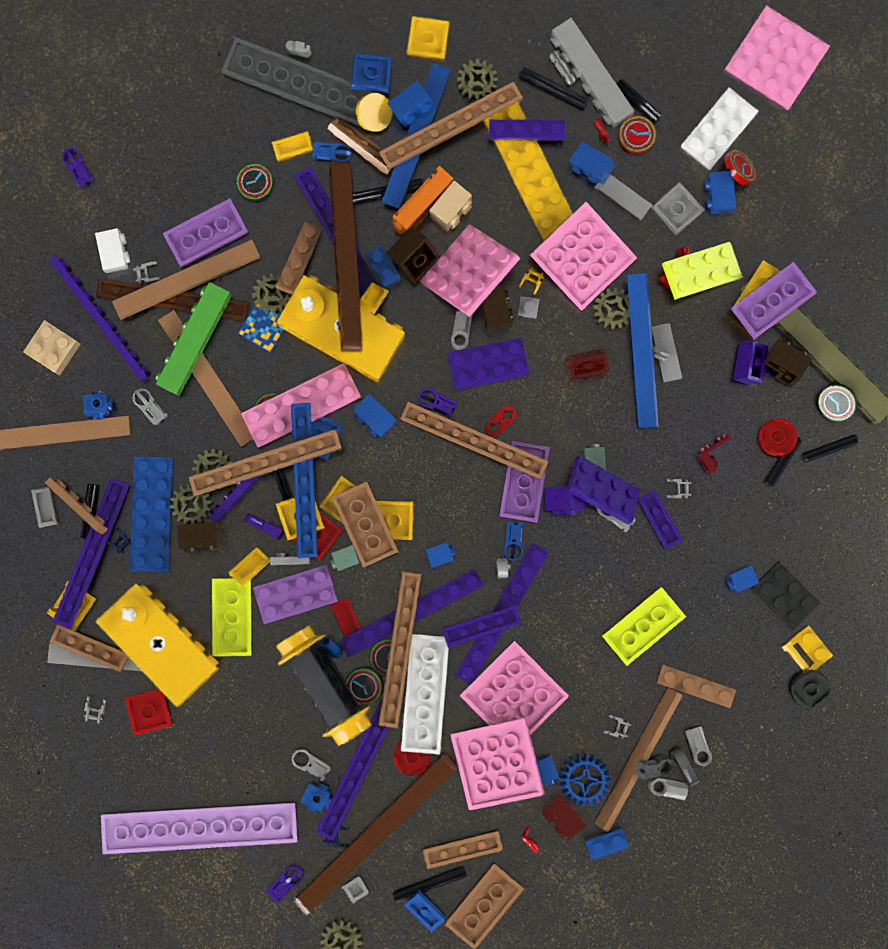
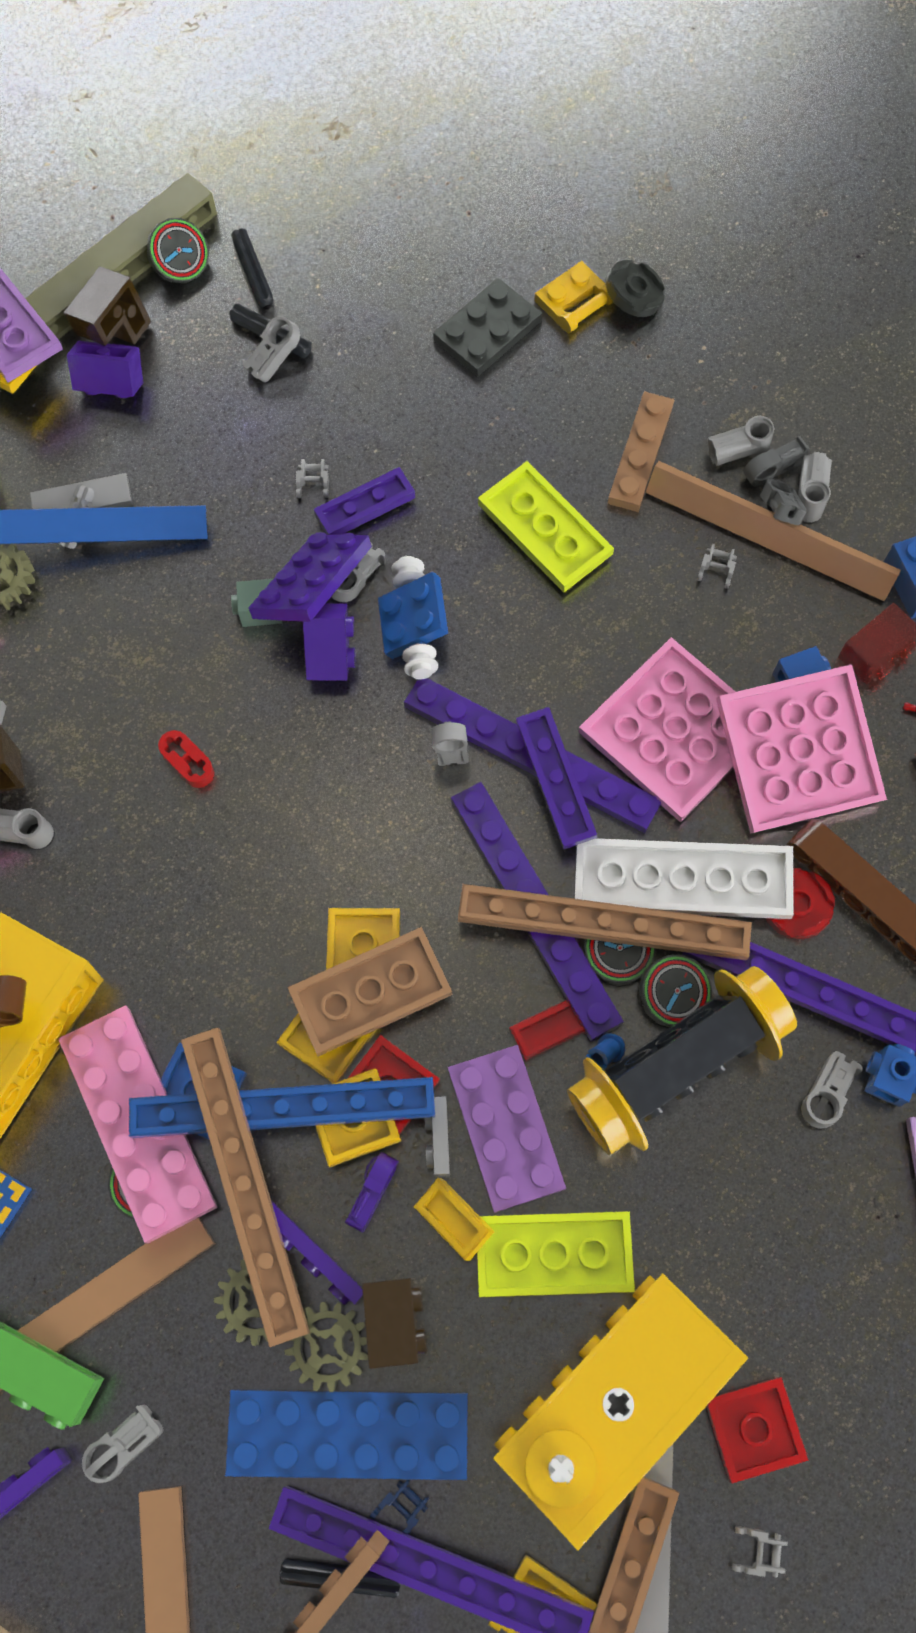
camera: 90 degrees left, 15 degrees down
blue brick [83,391,113,420] -> none
black axle [273,468,293,501] -> none
sand green brick [330,545,360,571] -> none
blue brick [353,394,397,438] -> none
medium nougat plate [400,402,549,480] -> none
dark purple piece [418,388,457,418] -> none
blue brick [426,543,456,568] -> none
dark purple plate [447,338,530,391] -> none
medium lavender plate [499,441,550,523] -> none
blue piece [503,521,524,562] -> none
blue gear [559,754,612,807] -> none
clear red brick [567,348,610,380] -> none
dark red bracket [697,433,733,475] -> none
blue brick [727,565,759,593] -> none
red tile [759,418,798,456] -> none
none -> light grey piece [242,316,300,382]
none -> blue plate [378,556,448,679]

